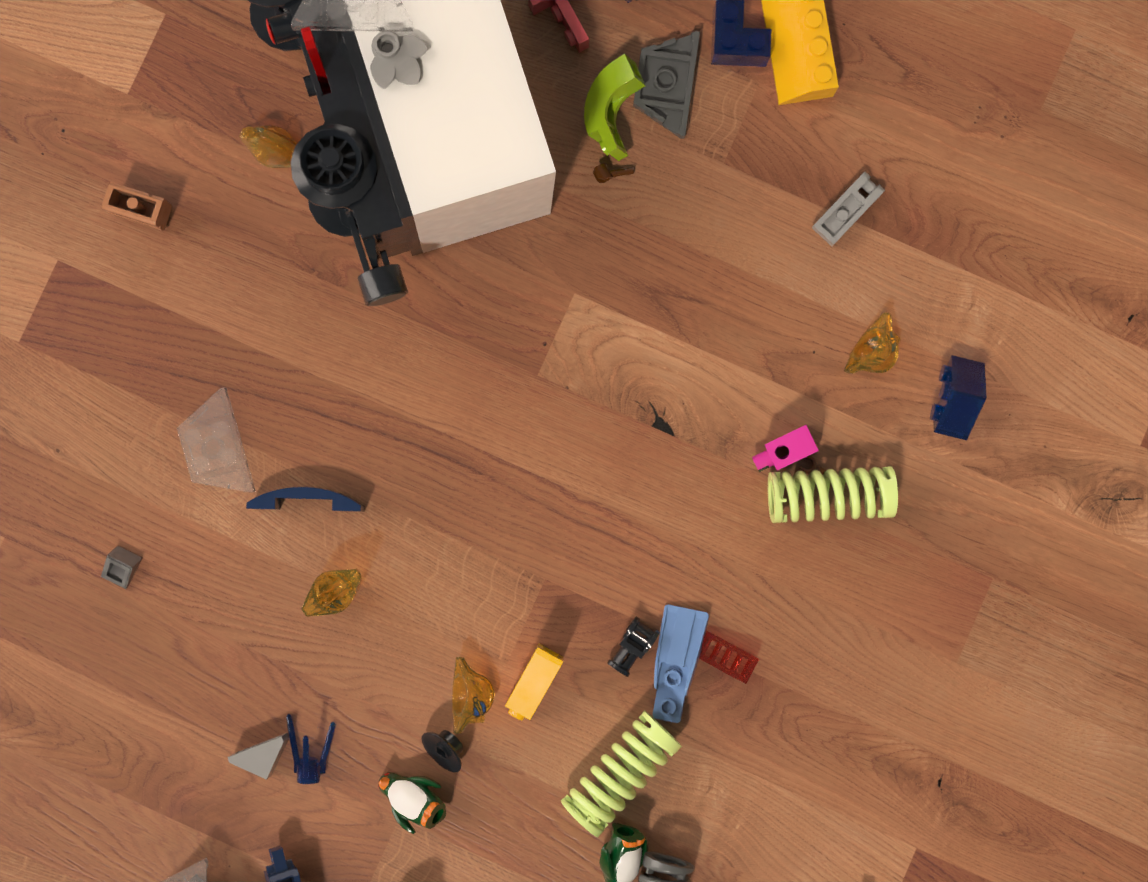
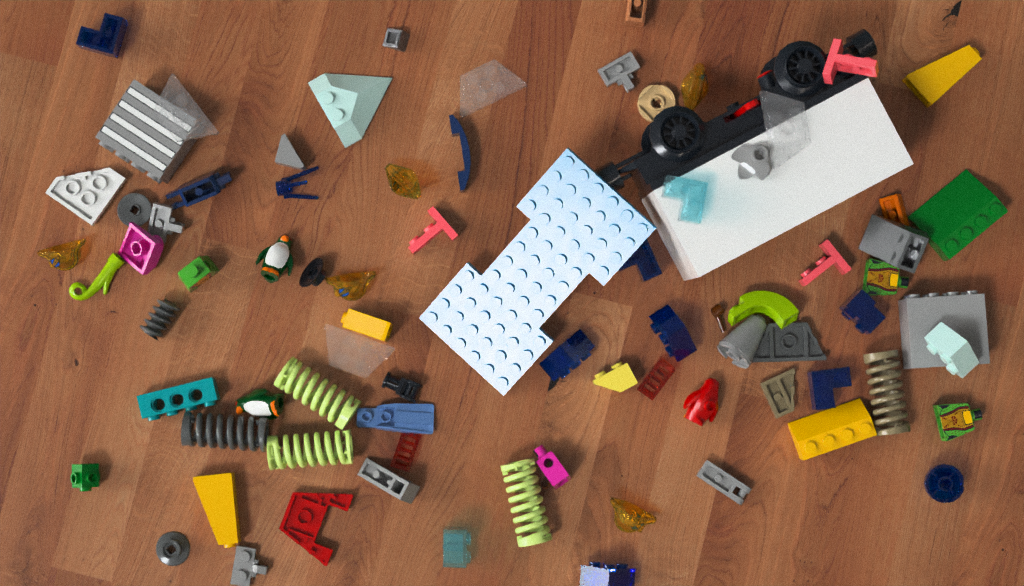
camera: 80 degrees right, 0 degrees up
none -> yellowish green piece [267,429,354,470]
none -> red wing [279,492,354,566]
none -> light aqua wedge [308,73,393,148]
none -> clear wing [325,324,396,378]
none -> light grey slope [357,458,420,504]
none -> coral bracket [408,206,459,255]
none -> piece [419,147,657,396]
none -> clear light blue brick [443,527,472,568]
none -> clear blue brick [539,329,595,381]
none -> light yellow slope [592,362,638,392]
none -> light grey hinge [598,51,640,93]
none -> clear blue brick [617,239,662,283]
none -> tan plate [637,85,675,122]
none -> clear red slope [637,357,675,400]
none -> clear blue brick [649,304,697,362]
none -> clear light blue brick [661,175,708,225]
none -> red animal [683,378,720,426]
none -> light grey cone [717,315,767,369]
none -> dark tan wing [760,368,795,419]

